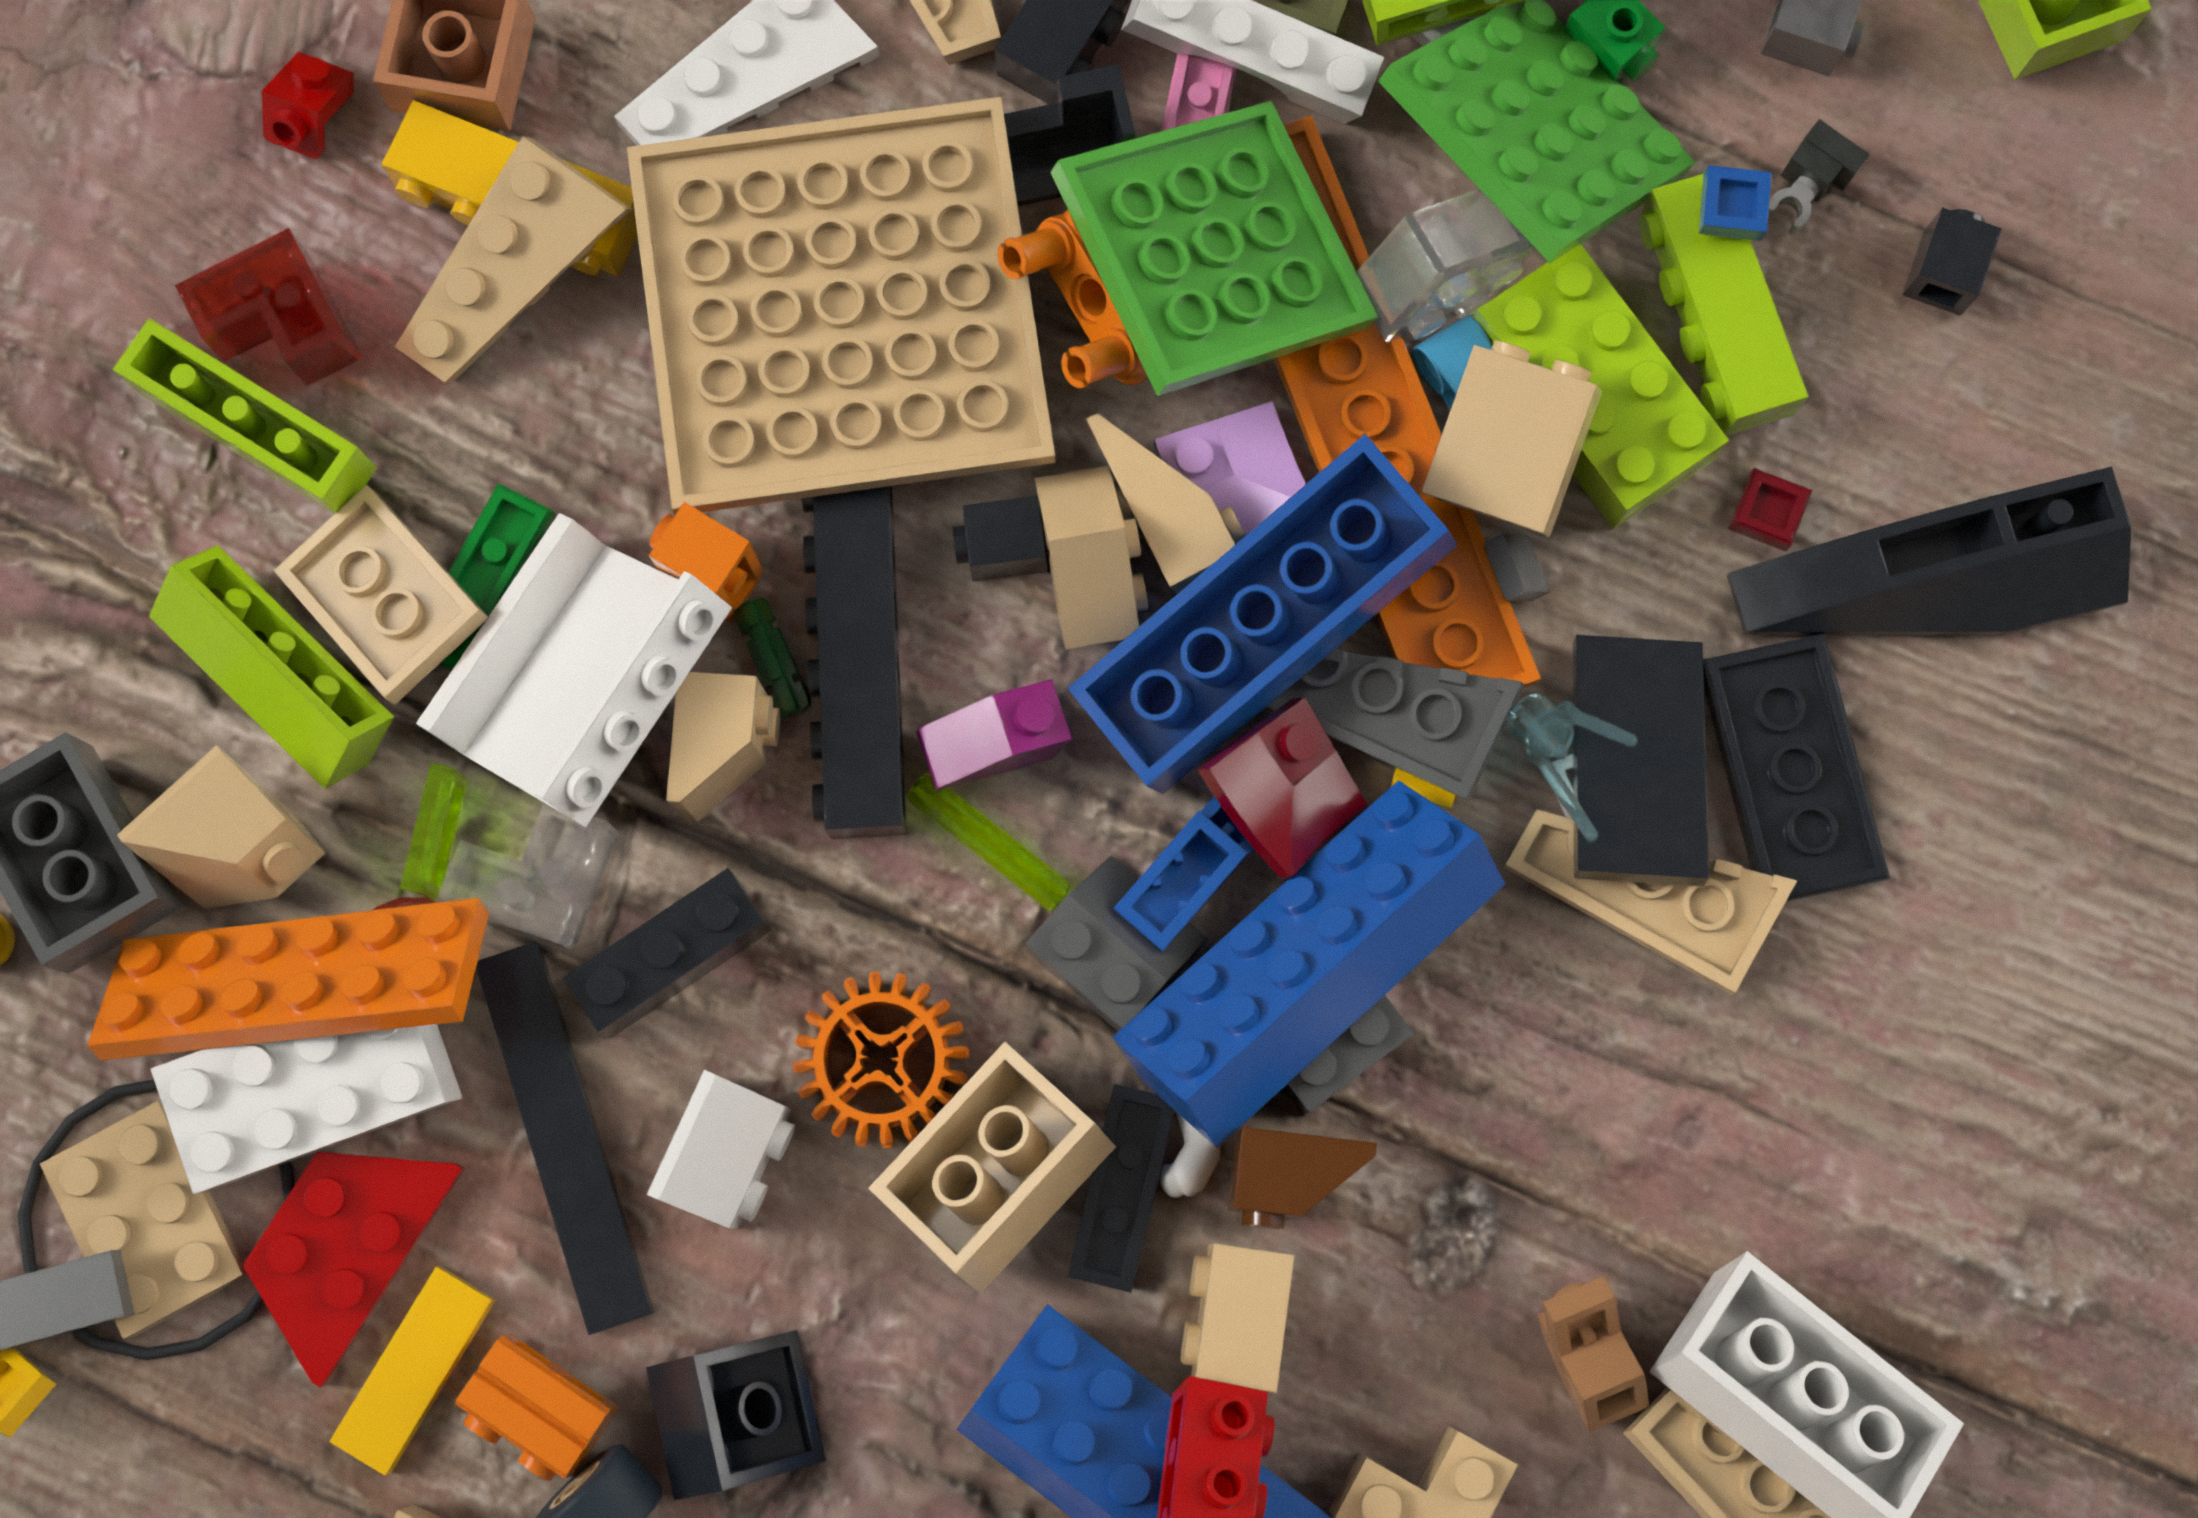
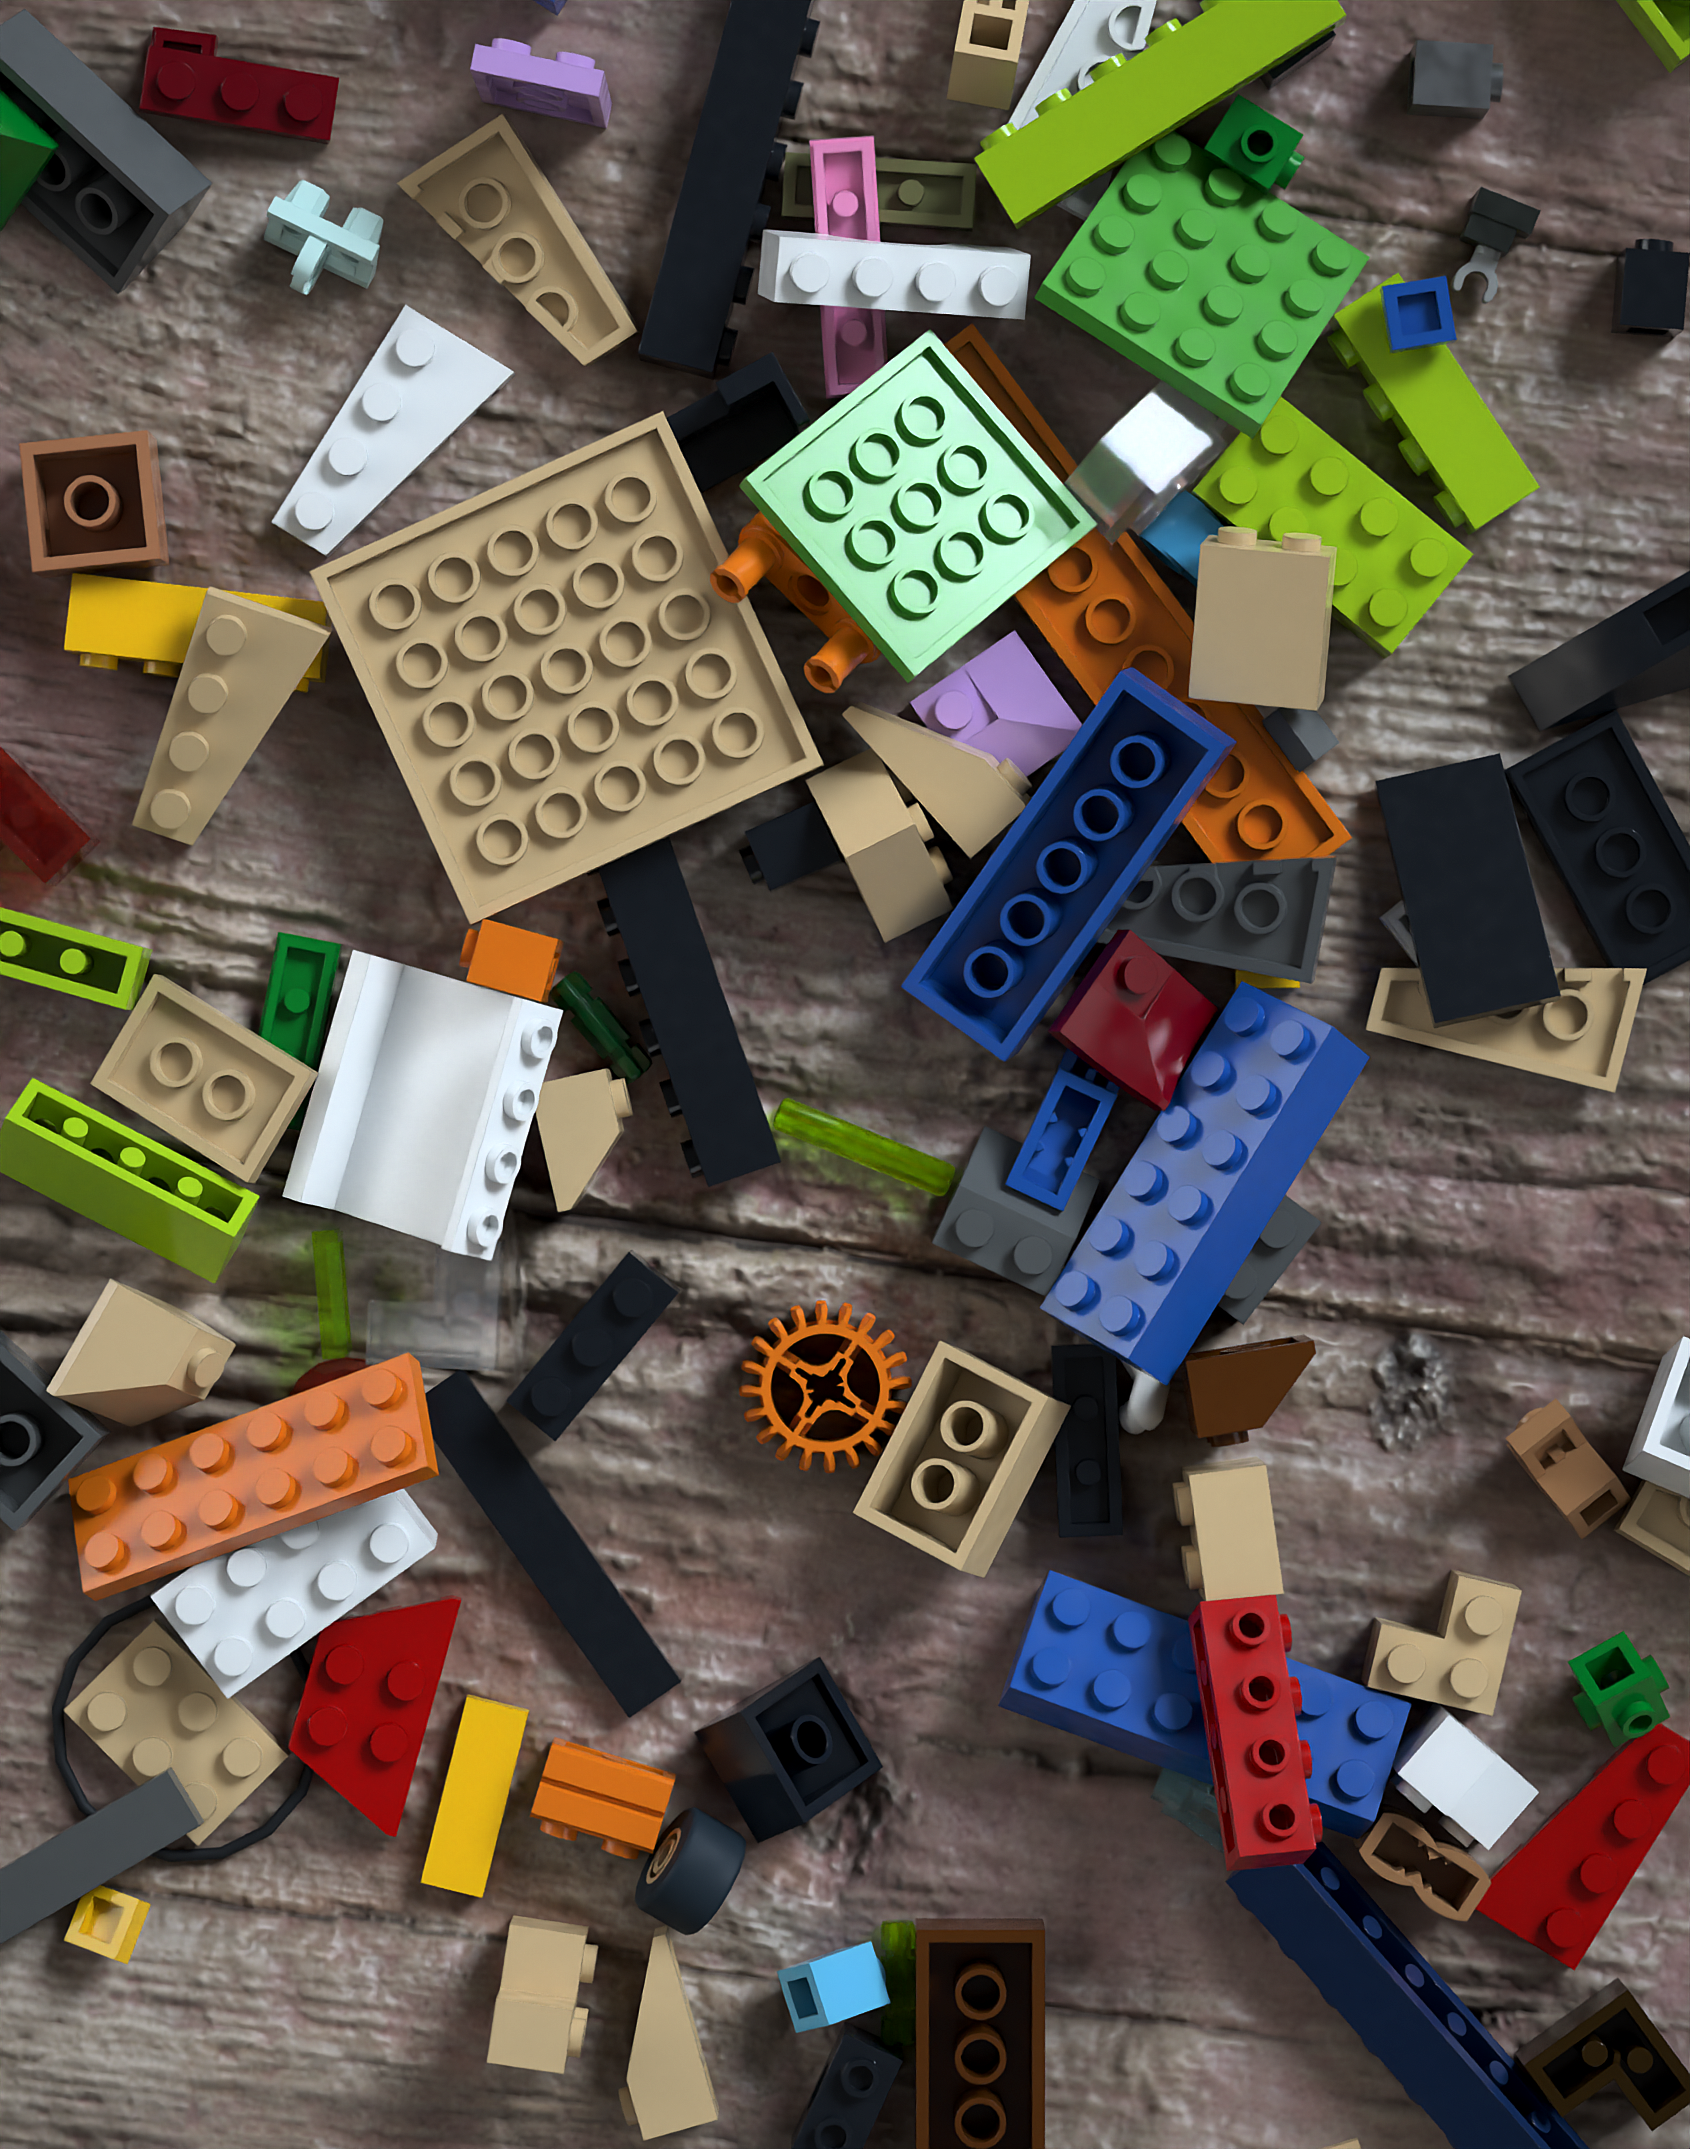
camera: 15 degrees left, 10 degrees up
white slope [647,1070,795,1229] -> none
magenta slope [916,679,1072,791] -> none
clear light blue plant [1508,694,1638,842] -> none
dark red tile [1728,468,1813,552] -> none

